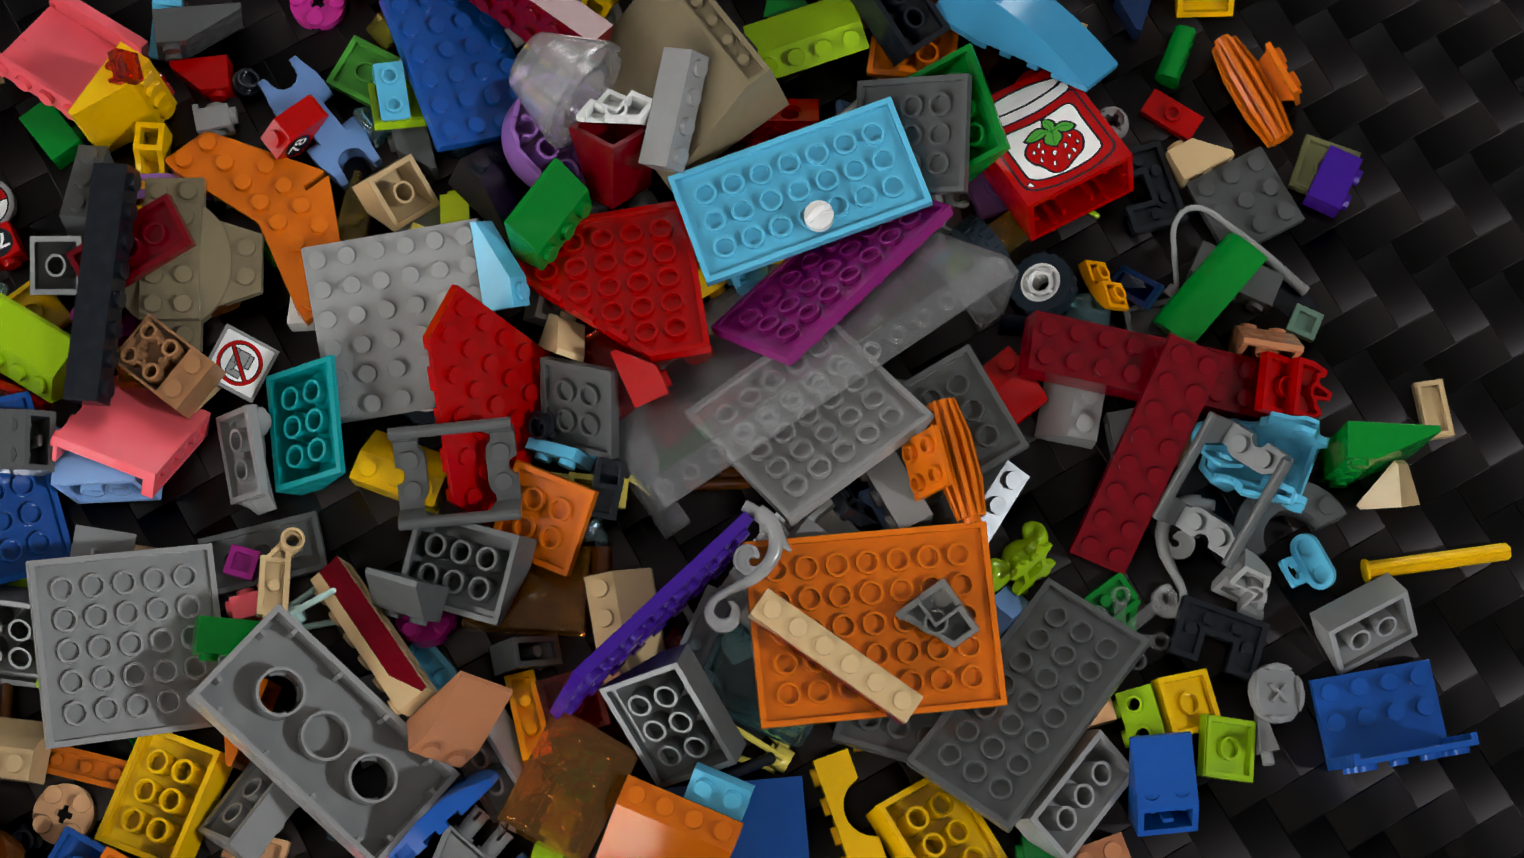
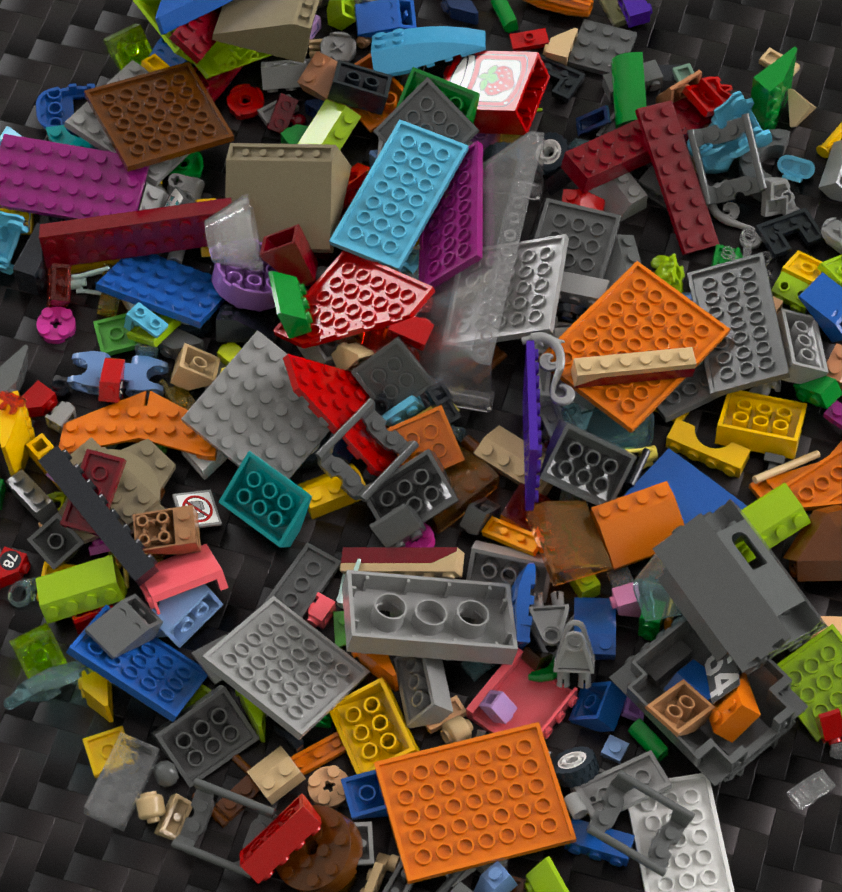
camera: 40 degrees left, 15 degrees down
green brick [191,615,260,662] -> none
light grey slope [215,404,277,515] -> none
magenta plate [223,544,263,582] -> none
tan plate [256,527,305,621] -> none
nougat slope [407,671,512,768] -> none
medium azure slope [470,221,530,311] -> none
white slope [576,89,652,125] -> none
light grey brick [638,47,709,174] -> none
medium azure bracket [684,762,755,821] -> none
white tile [804,200,834,232] -> none
dark grey slope [895,577,980,648] -> none
orange plate [901,397,986,525] -> none
light orange slope [1078,260,1130,312] -> none
light grey piece [1163,205,1310,298] -> none

